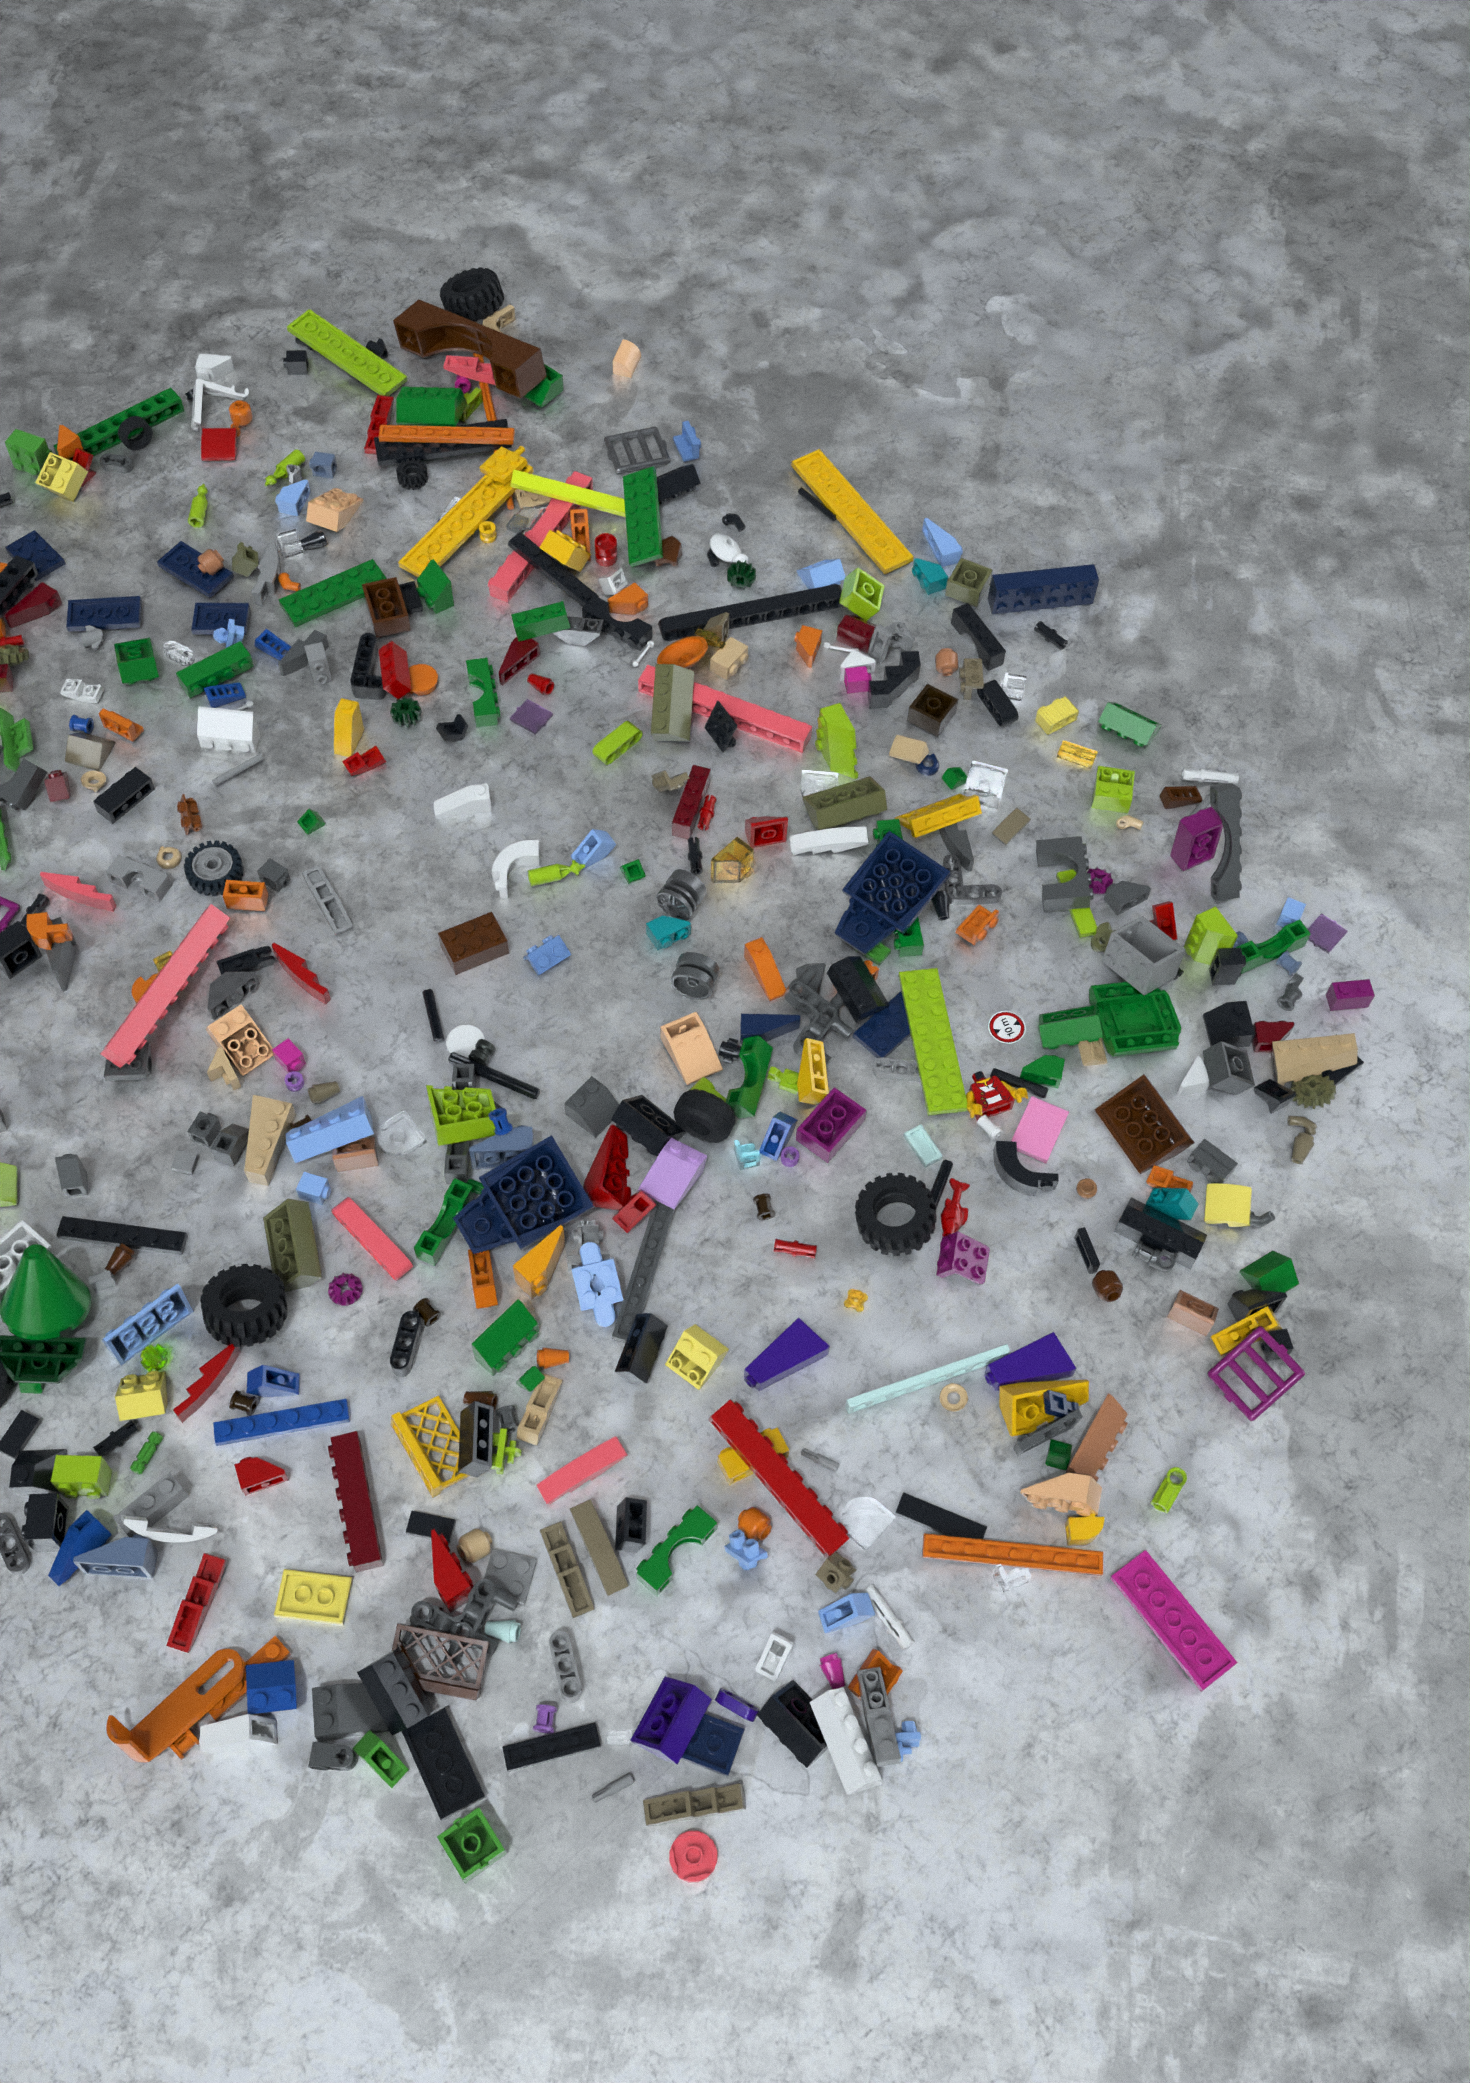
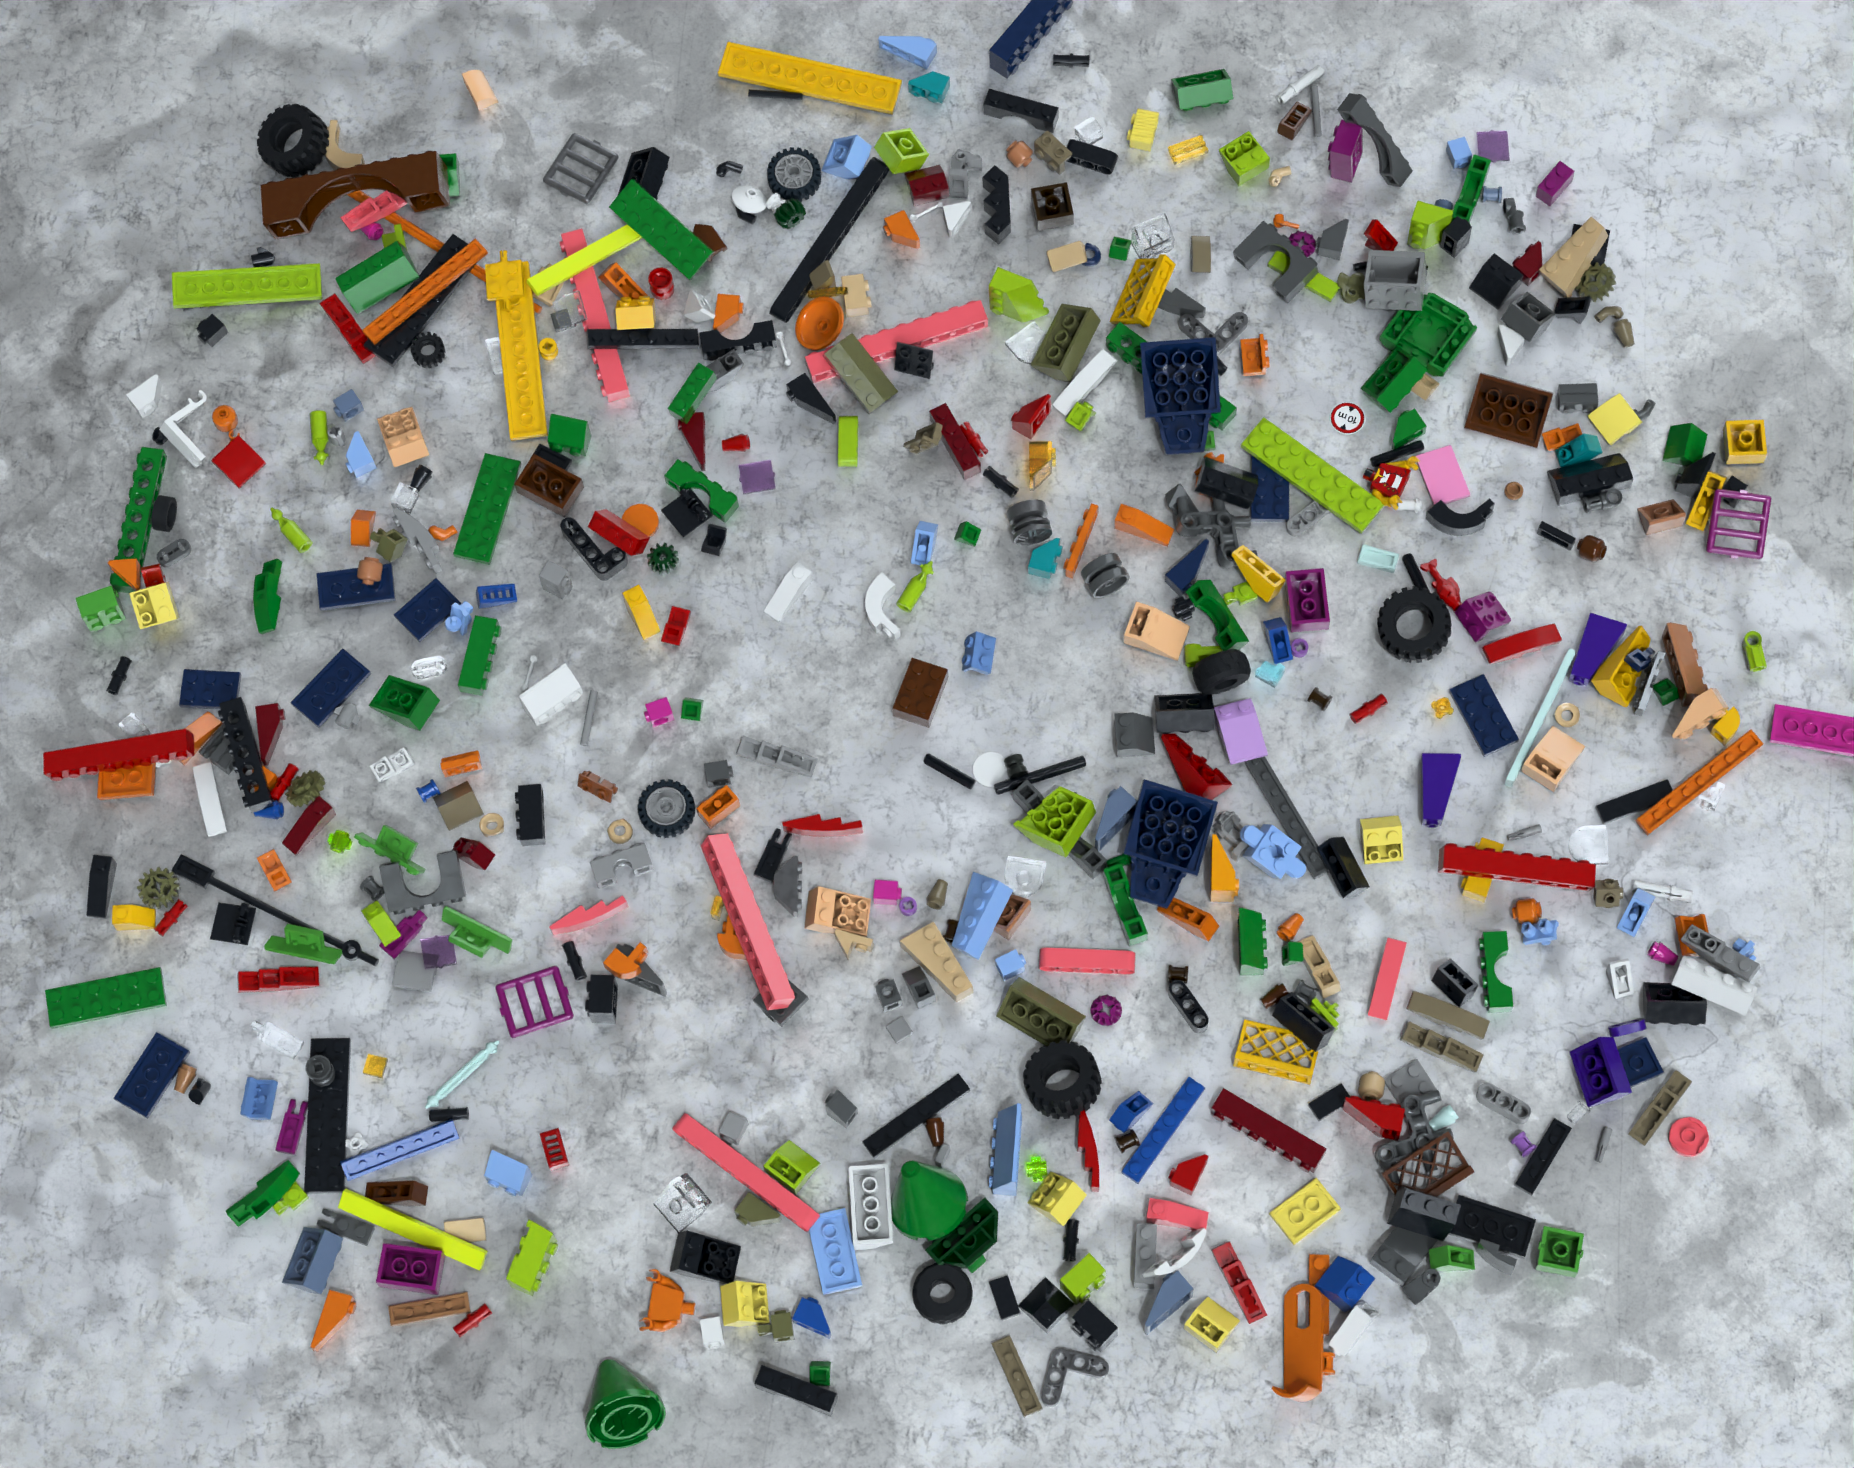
camera: 35 degrees left, 10 degrees up
blue slope [48,1510,112,1587] -> none
bright green axle [130,1431,163,1475] -> none
blue slope [204,682,246,708] -> none
dark grey slope [278,630,329,676] -> none
blue bush [488,1108,513,1135] -> none
red slope [612,1190,656,1233] -> none
medium blue bracket [673,421,701,462] -> none
dark pink brick [844,666,872,694] -> none
olive brick [945,558,993,607] -> none
none -> green slope [253,559,282,634]
none -> orange slope [351,509,376,547]
none -> dark pink brick [644,697,674,727]
none -> black hinge [661,488,713,538]
none -> wheel [767,147,821,202]
none -> black slope [786,373,836,424]
none -> orange plate [1063,503,1099,579]
none -> lime bracket [1065,401,1096,431]
none -> coral slope [1146,1198,1209,1230]
none -> light yellow slope [1184,1297,1240,1353]
none -> orange hand [1273,214,1299,229]
none -> dark blue plate [1449,674,1519,757]
none -> dark grey slope [1476,1239,1517,1275]
none -> red slope [1482,623,1562,664]
none -> light nougat slope [1521,726,1586,792]
none -> yellow brick [1723,420,1767,464]

